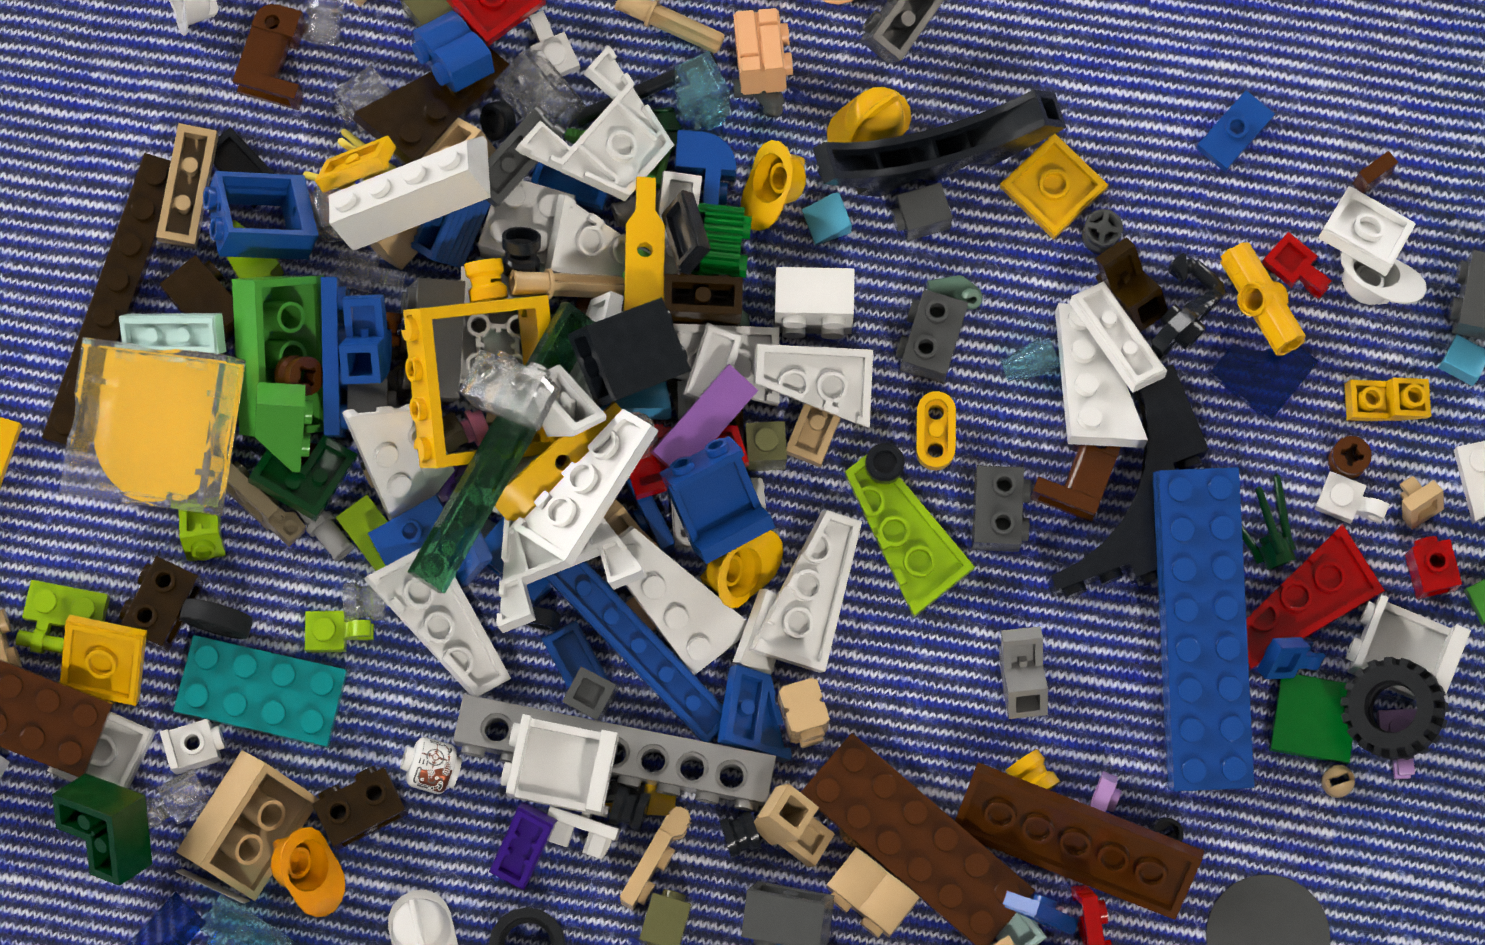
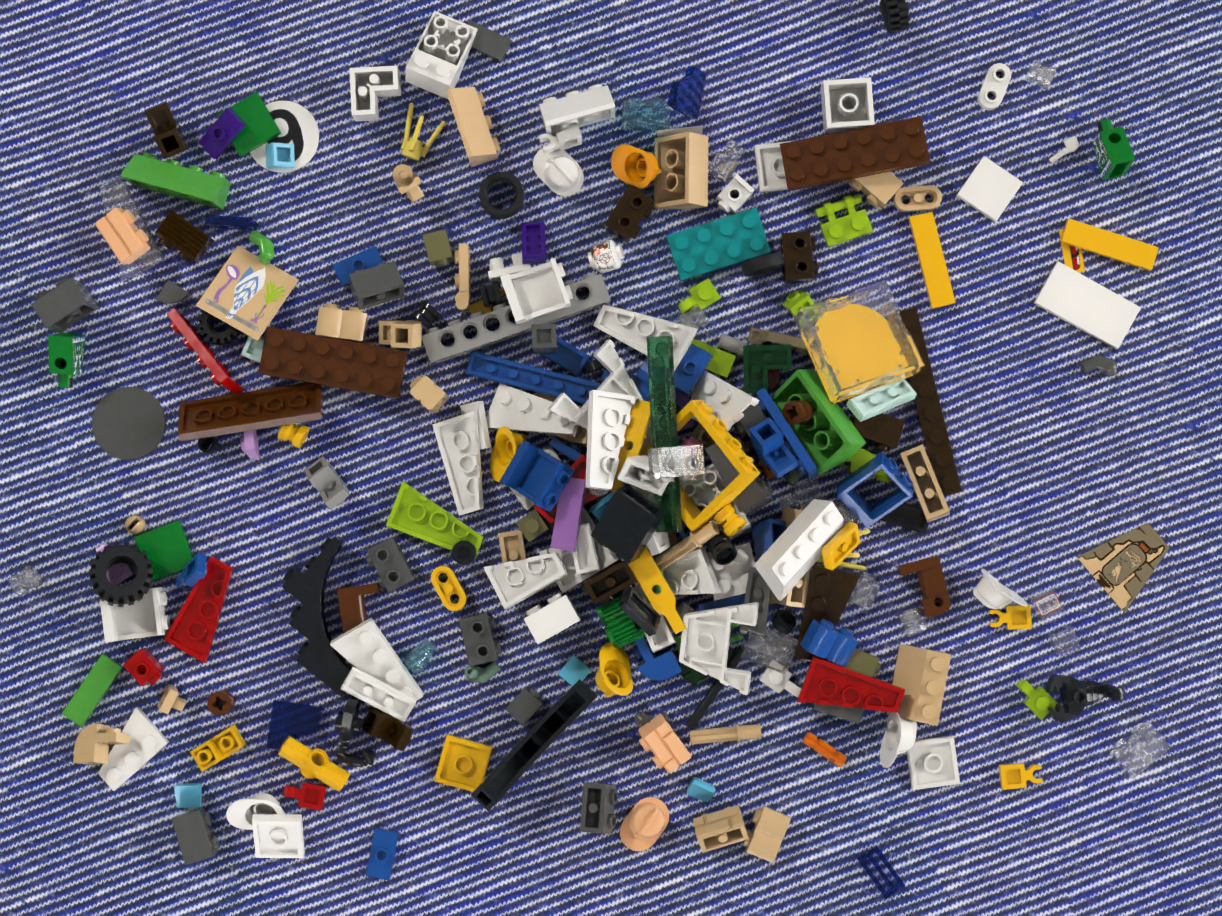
camera: 150 degrees right, 10 degrees up
dark green brick [52,773,152,886] -> none
yellow tile [60,615,147,706] -> none
bright green slope [255,382,313,472] -> none
clear light blue brick [674,51,730,131] -> none
blue wing [717,664,792,763] -> none
yellow piece [827,87,911,143] -> none
blue plate [1003,891,1079,934] -> none
dark grey wheel [1082,209,1123,254] -> none
blue brick [1153,467,1254,792] -> none
dark green plant [1242,474,1297,570] -> none
white plate [1314,471,1390,524] -> none
reddish brown tile [1352,151,1398,194] -> none

